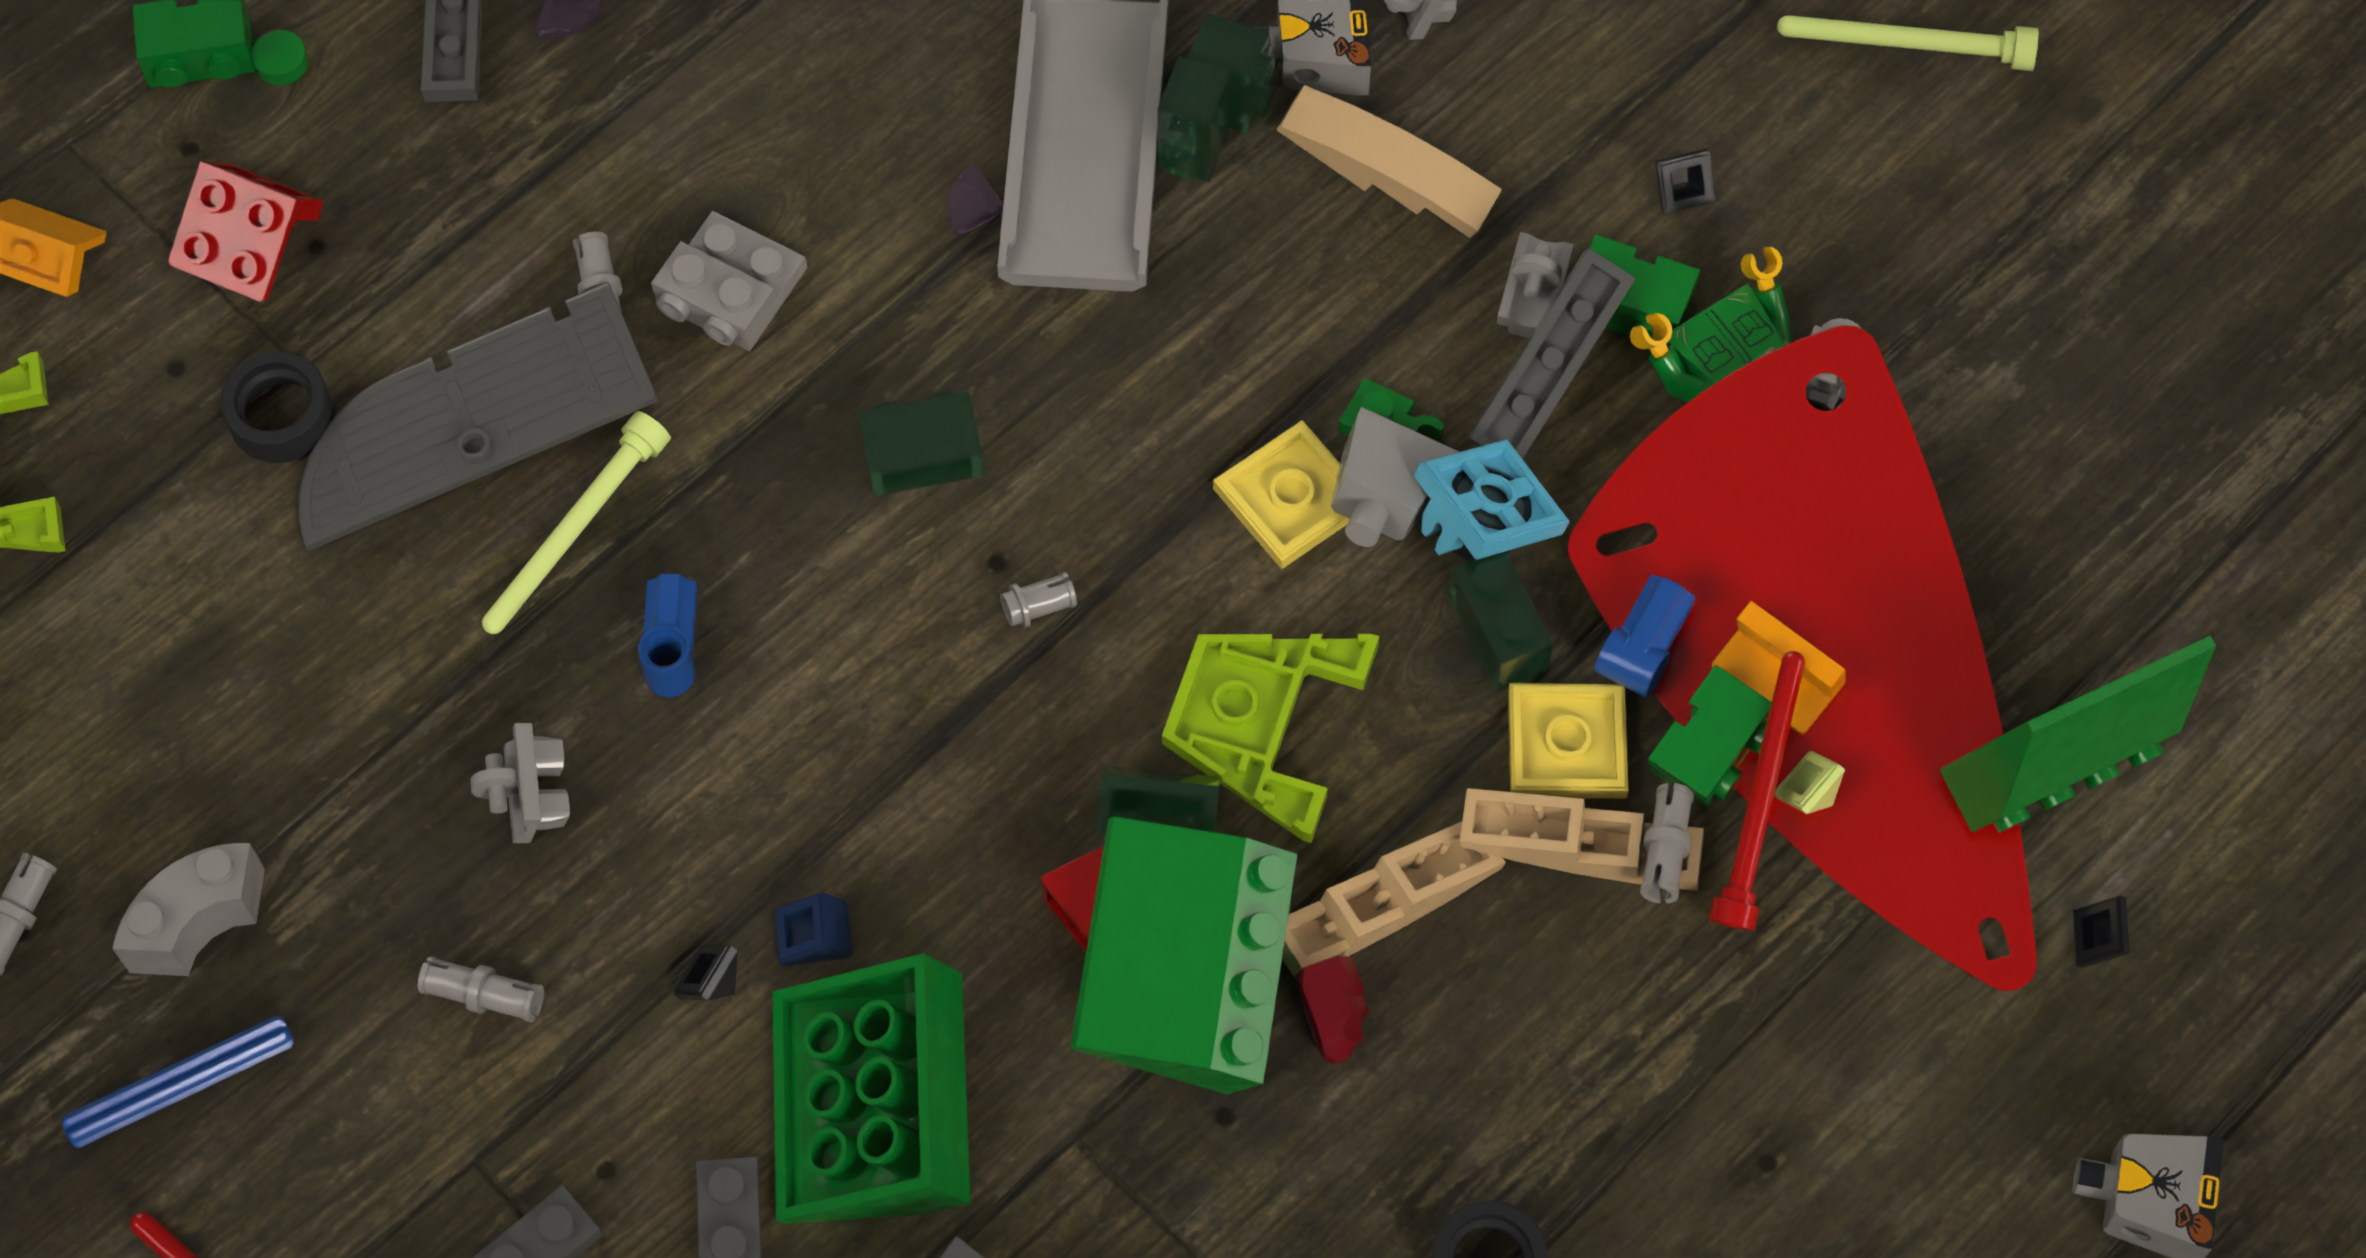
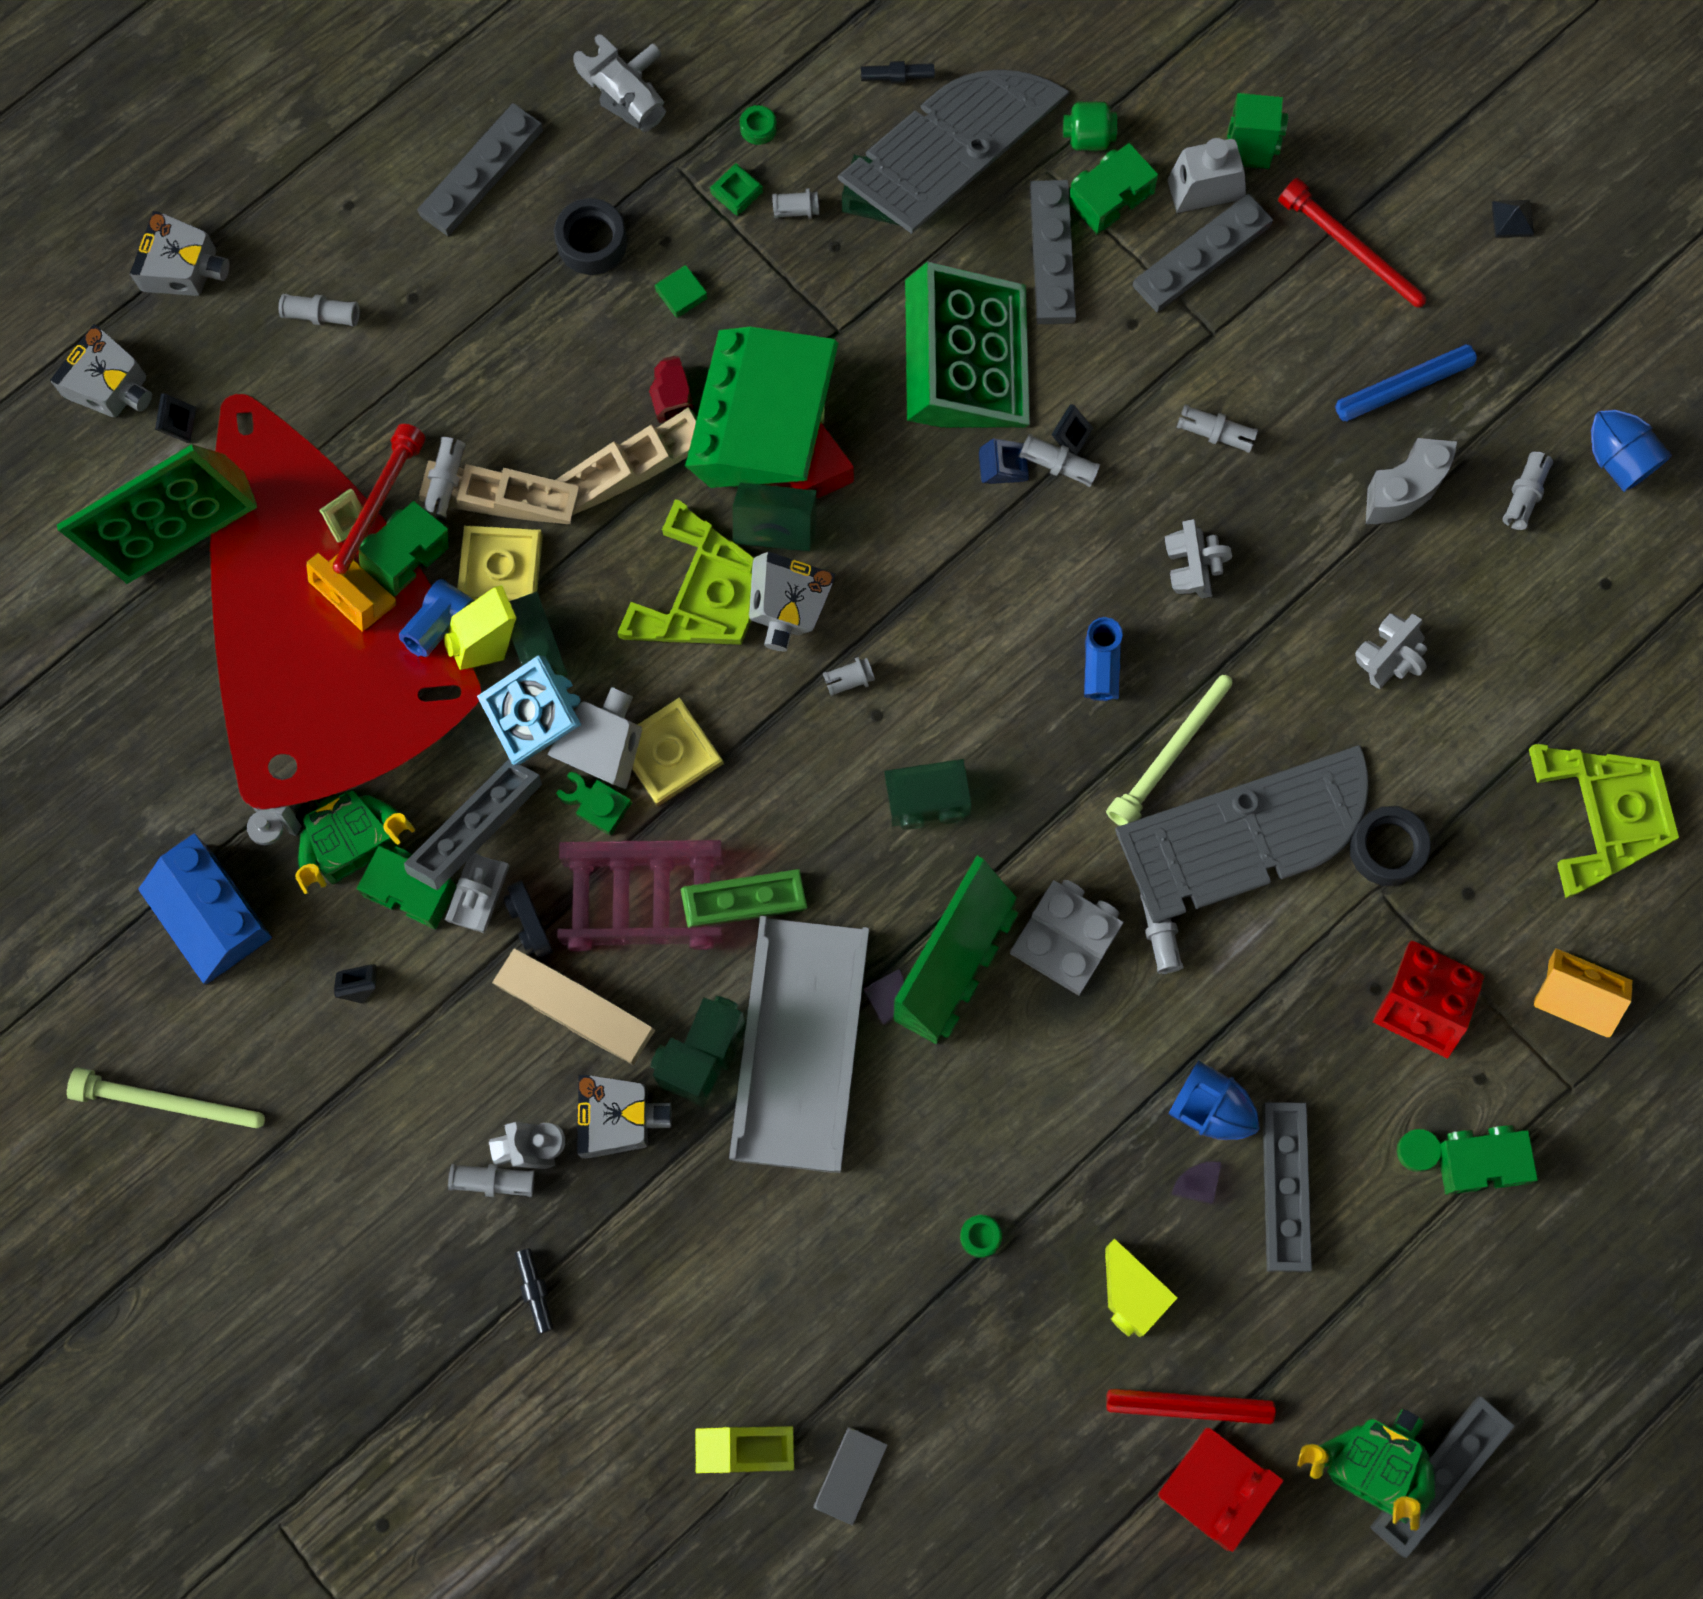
camera: 175 degrees left, 10 degrees up
none -> light grey torso [50,324,152,417]
none -> blue slope [138,833,272,985]
none -> light grey pin [279,294,360,326]
none -> neon yellow slope [444,585,516,670]
none -> black plate [503,880,554,959]
none -> clear pink fence [557,840,723,951]
none -> green tile [655,265,708,318]
none -> bright green tile [681,869,807,929]
none -> light grey torso [749,551,835,651]
none -> green slope [894,856,1019,1045]
none -> light grey pin [1019,434,1100,487]
none -> blue helmet [1168,1061,1260,1140]
none -> light grey hips [1355,614,1428,689]

